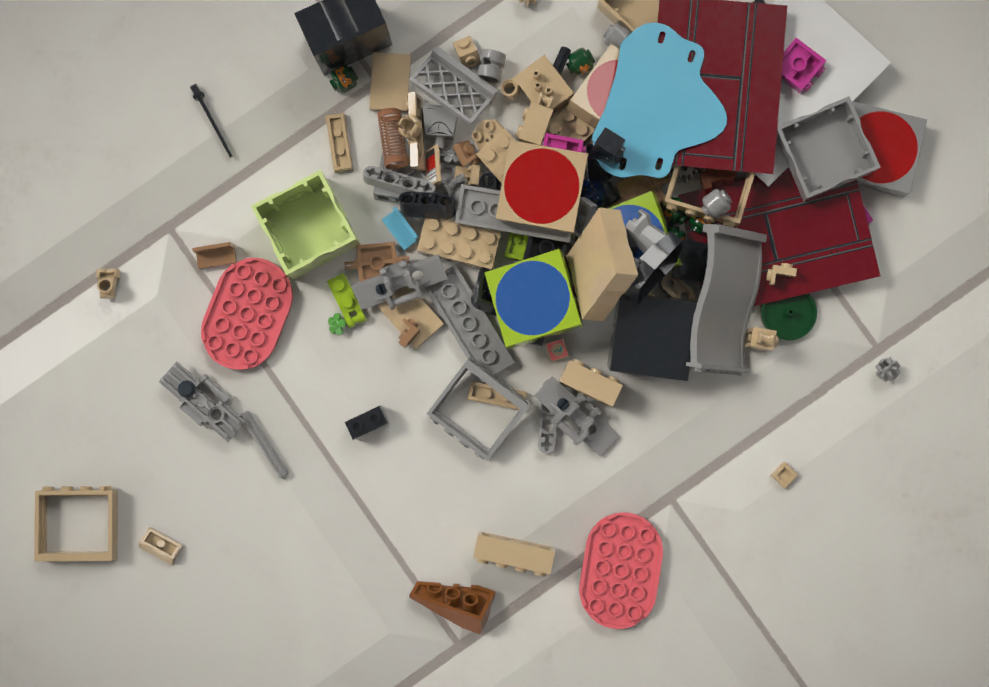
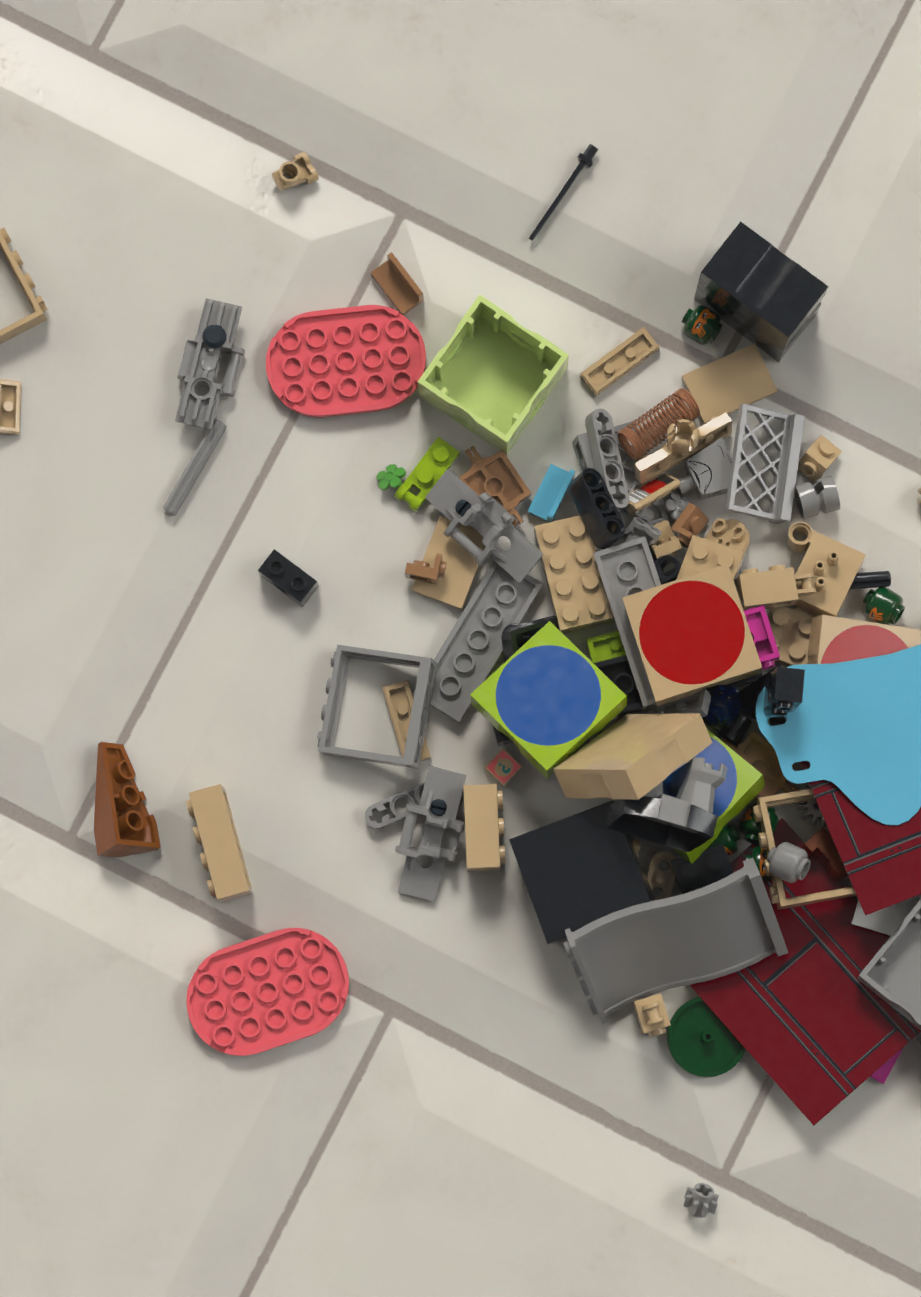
camera: 60 degrees right, 5 degrees down
tan bracket [766,263,797,286] -> none
tan tile [770,462,798,489] -> none

